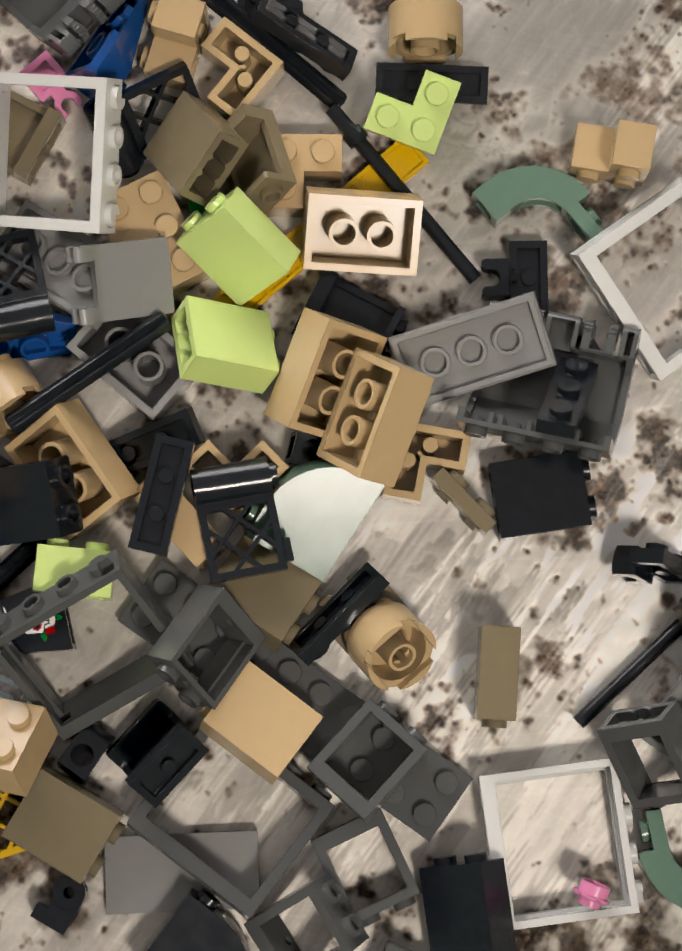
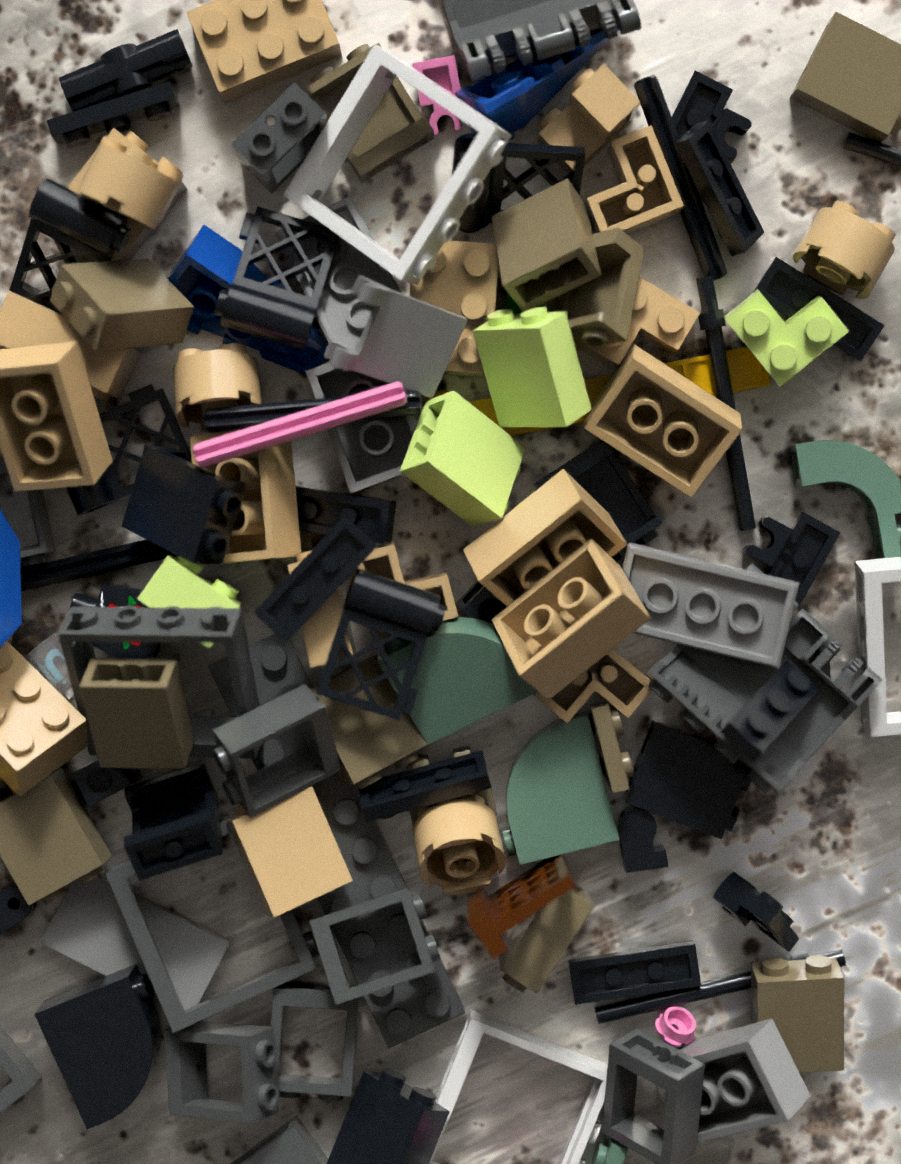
camera: 25 degrees right, 5 degrees up
none -> dark tan brick [79,658,195,769]
none -> bright pink axle [193,382,407,468]
none -> reddish brown fence [467,854,576,960]
none -> sand green brick [502,712,619,865]
none -> black plate [568,941,701,1005]
none -> black leg [617,805,668,873]
none -> bright pink plate [655,1006,696,1047]

